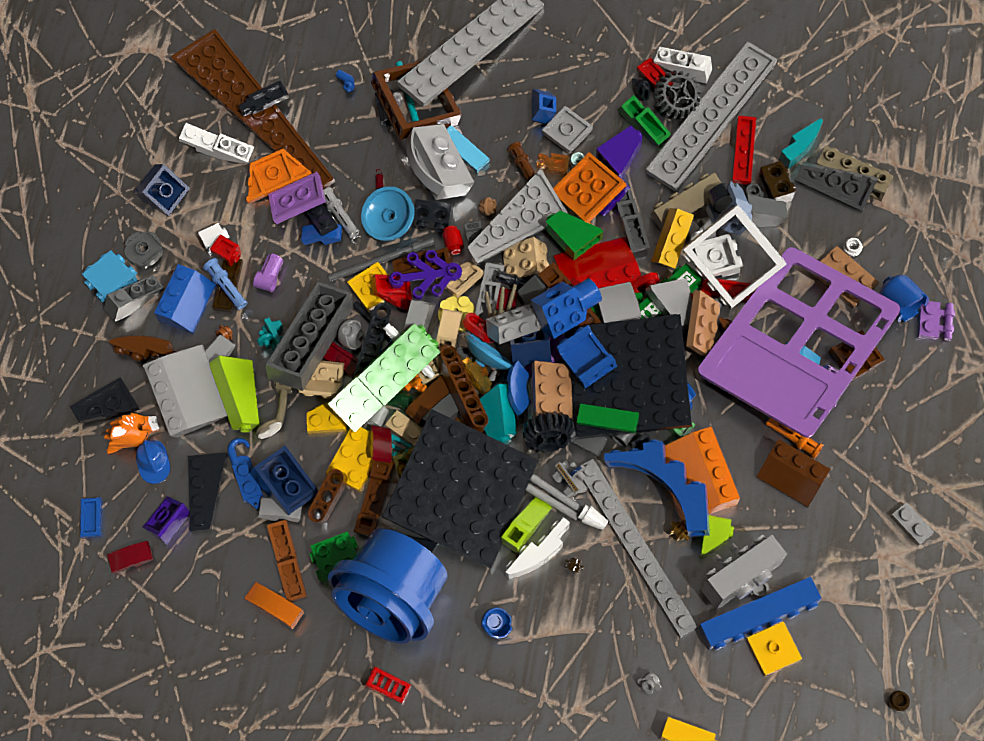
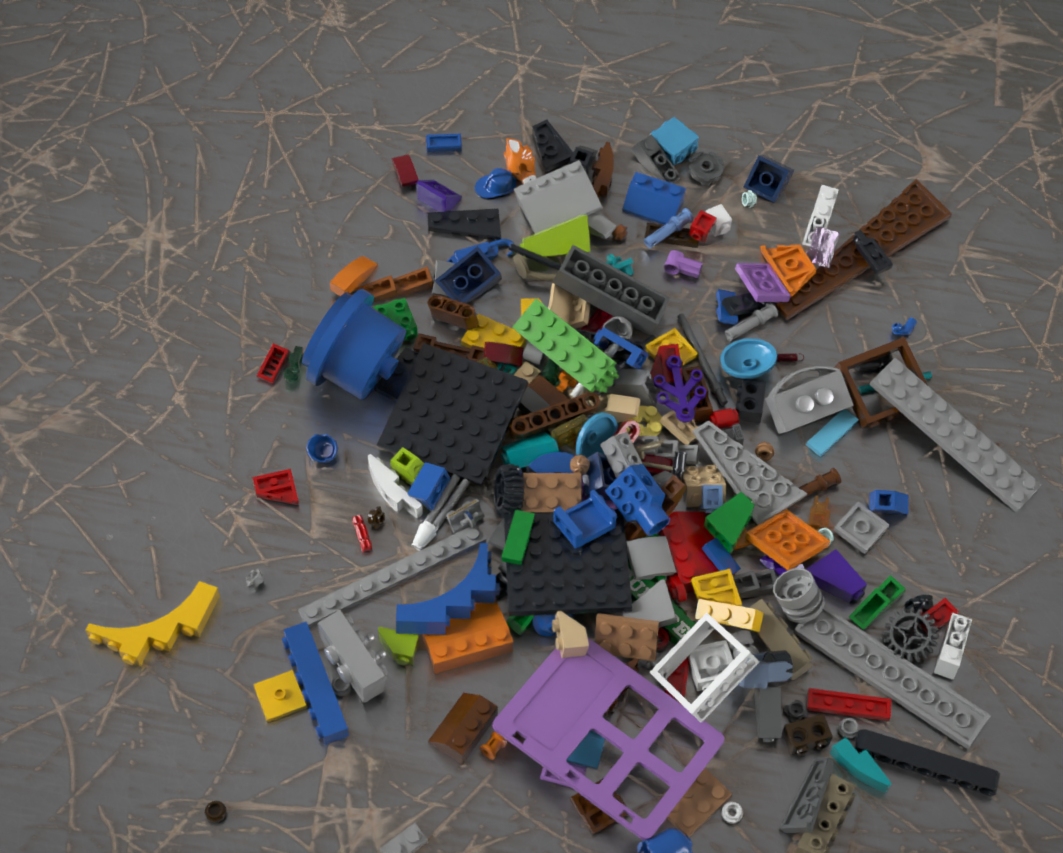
camera: 85 degrees right, 10 degrees down
none -> red wing [252,469,299,505]
none -> clear green plate [283,346,304,382]
none -> red axle [352,515,372,552]
none -> blue panel [407,462,451,511]
none -> black bar [509,243,562,271]
none -> tan slope [552,611,589,658]
none -> black slope [570,145,598,174]
none -> medium nougat plate [570,455,590,475]
none -> blue panel [594,327,649,369]
none -> yellow wing [691,569,742,606]
none -> medium blue bracket [700,485,723,513]
none -> blue tile [702,538,741,575]
none -> light aqua plate [742,190,757,208]
none -> light grey wheel [773,568,825,623]
none -> clear purple plate [806,226,840,268]
none -> light grey plate [838,718,859,739]
none -> black beam [854,729,1000,796]

